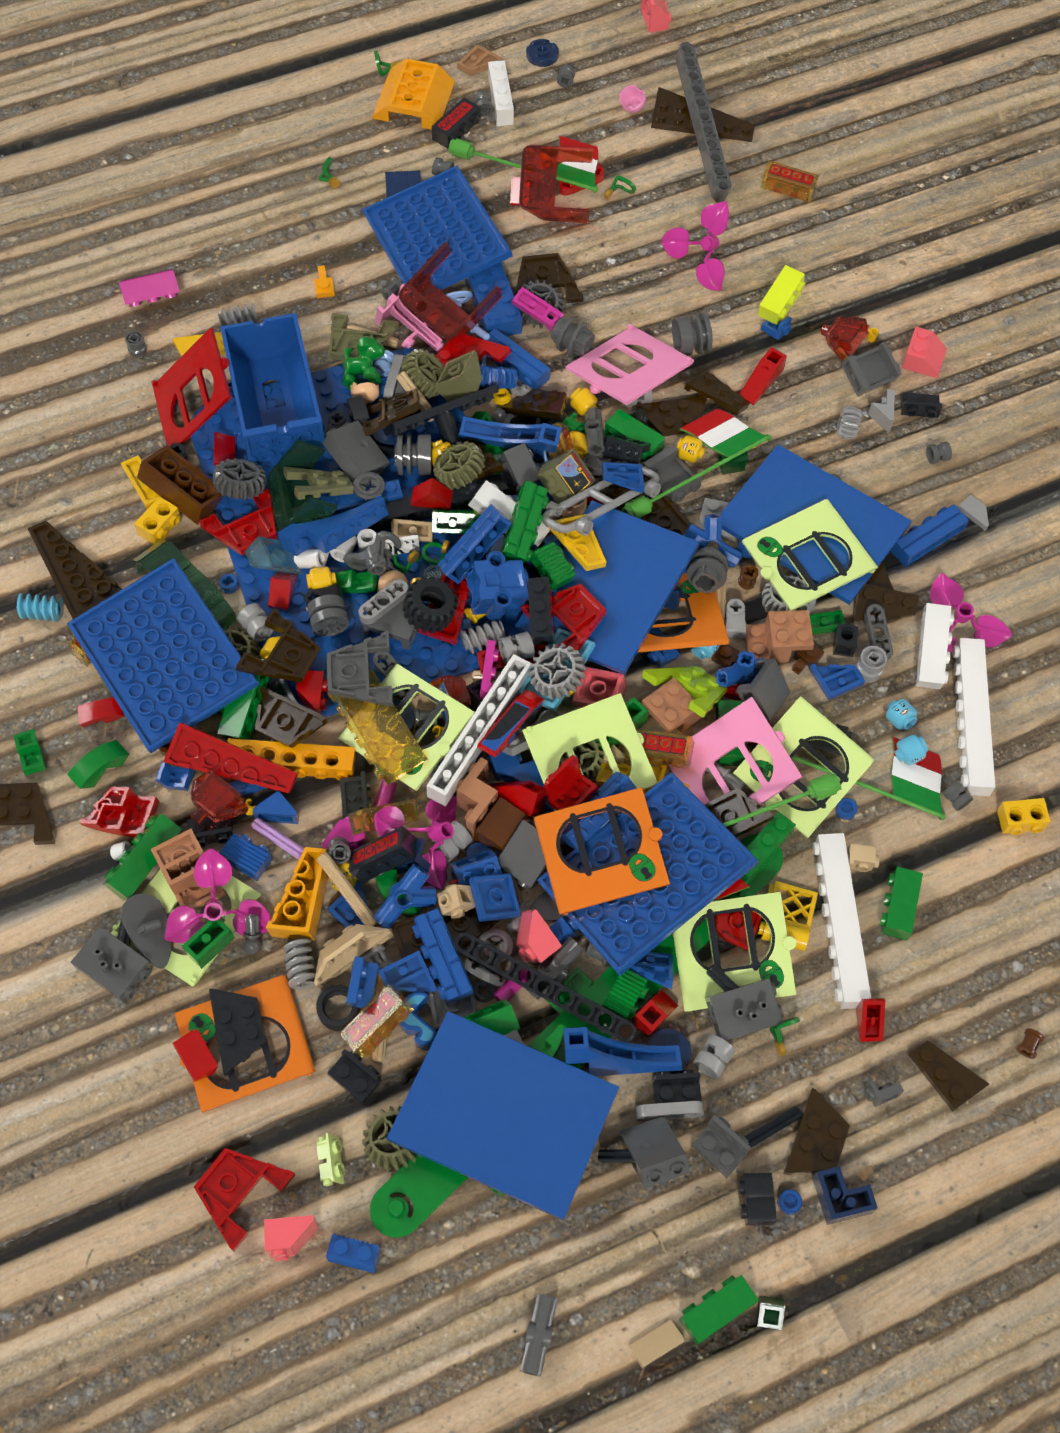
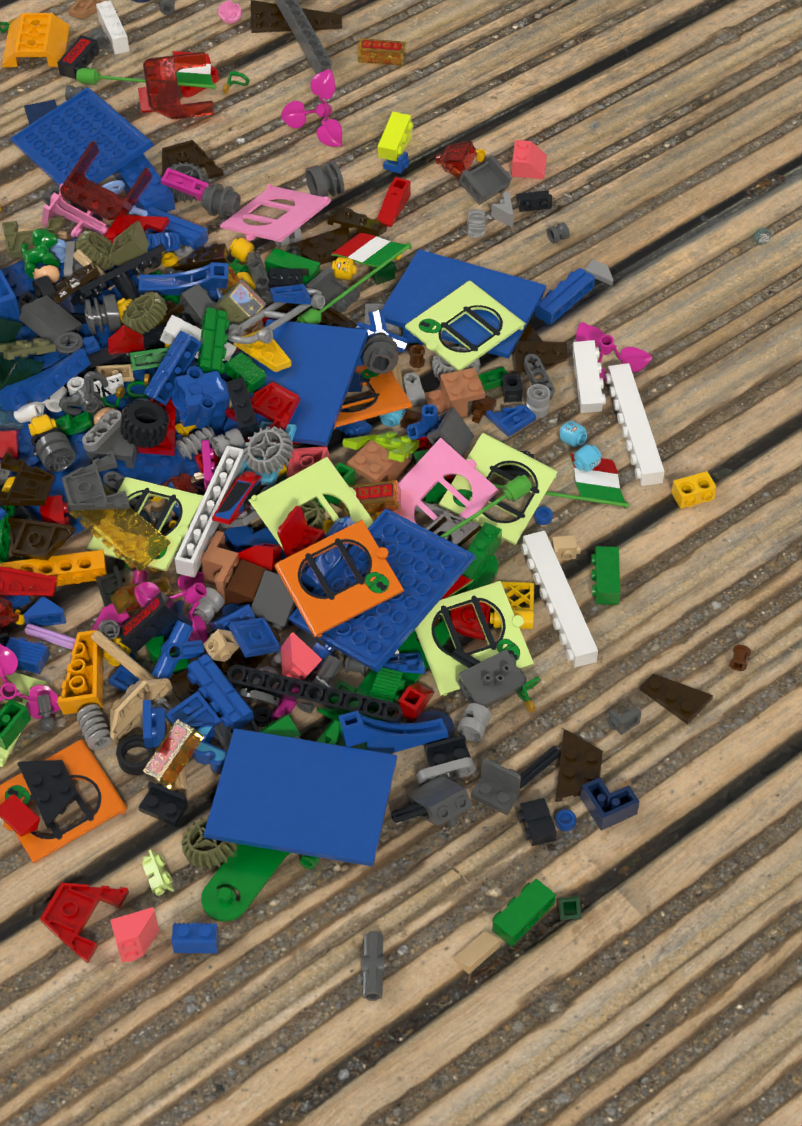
camera: 10 degrees left, 10 degrees down
red slope [856,998,886,1042] -> none
dark grey wheel [943,781,973,811] -> none

